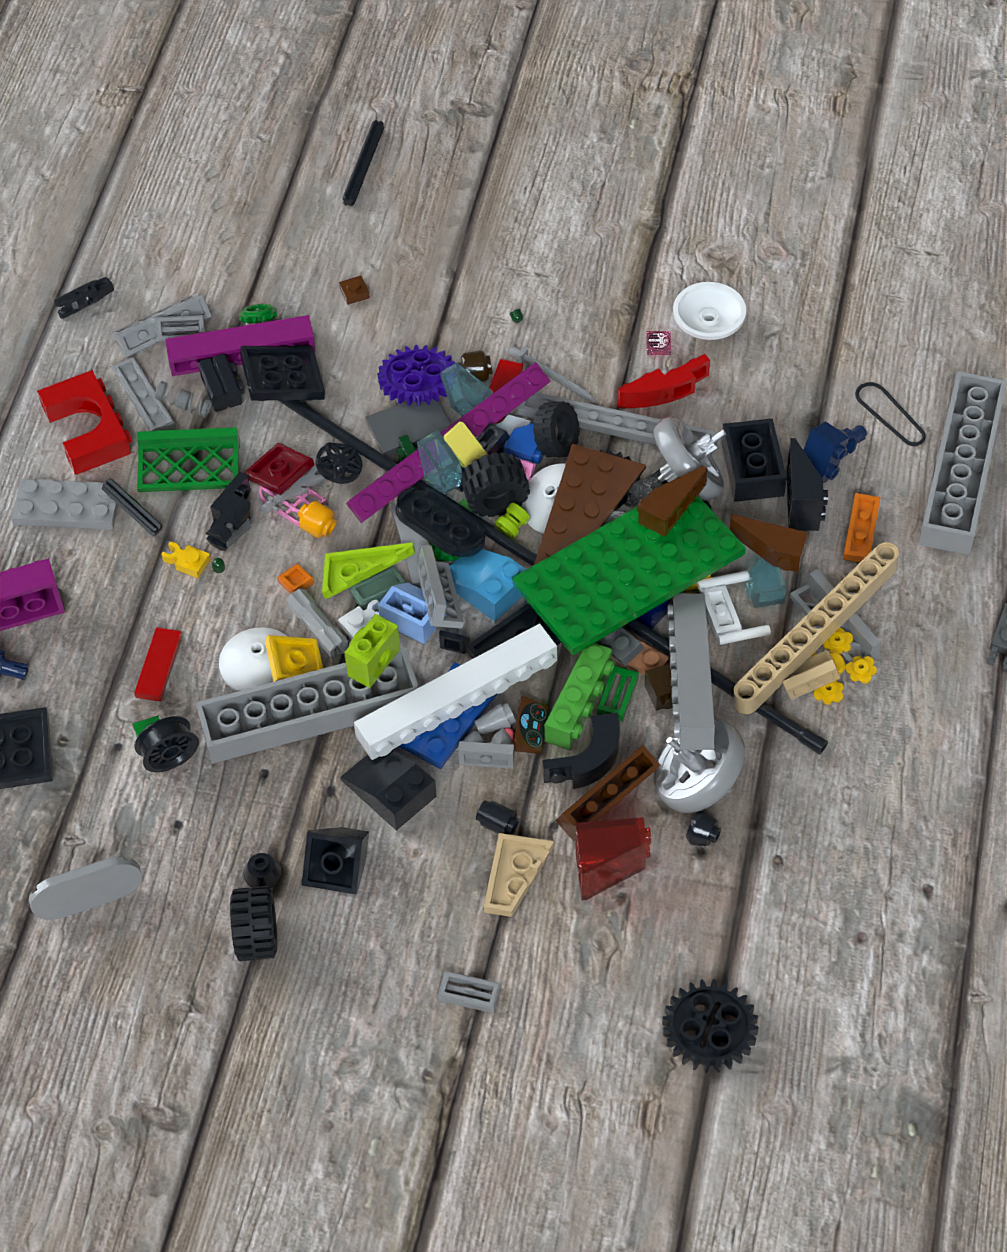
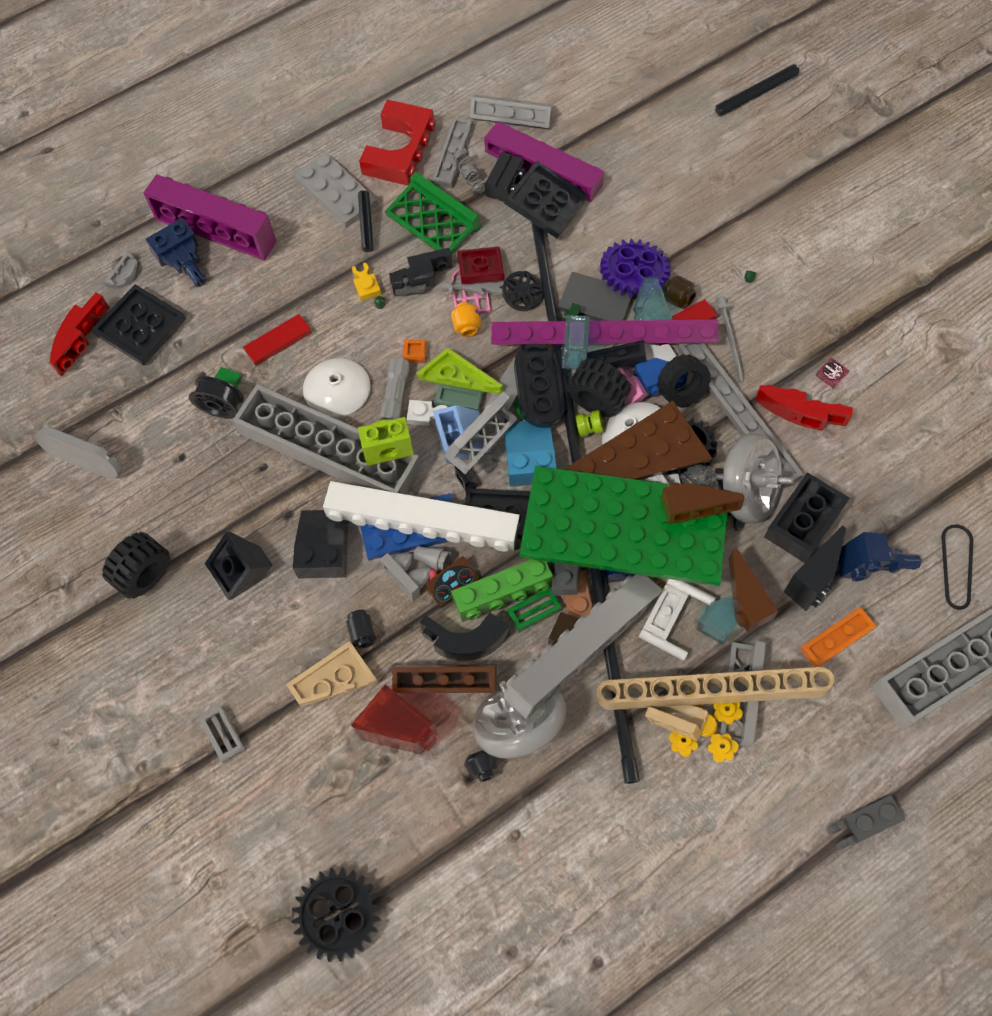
camera: 45 degrees right, 10 degrees up
black hinge [54,277,114,319] -> none
light grey tile [154,315,205,343] -> none
green gear [239,304,277,324] -> none
black cone [243,853,282,888] -> none
yellow tile [265,635,323,682] -> none
reddish brown plate [339,276,370,305] -> none
light yellow piece [444,422,488,468] -> none
white dish [673,282,746,340] -> none

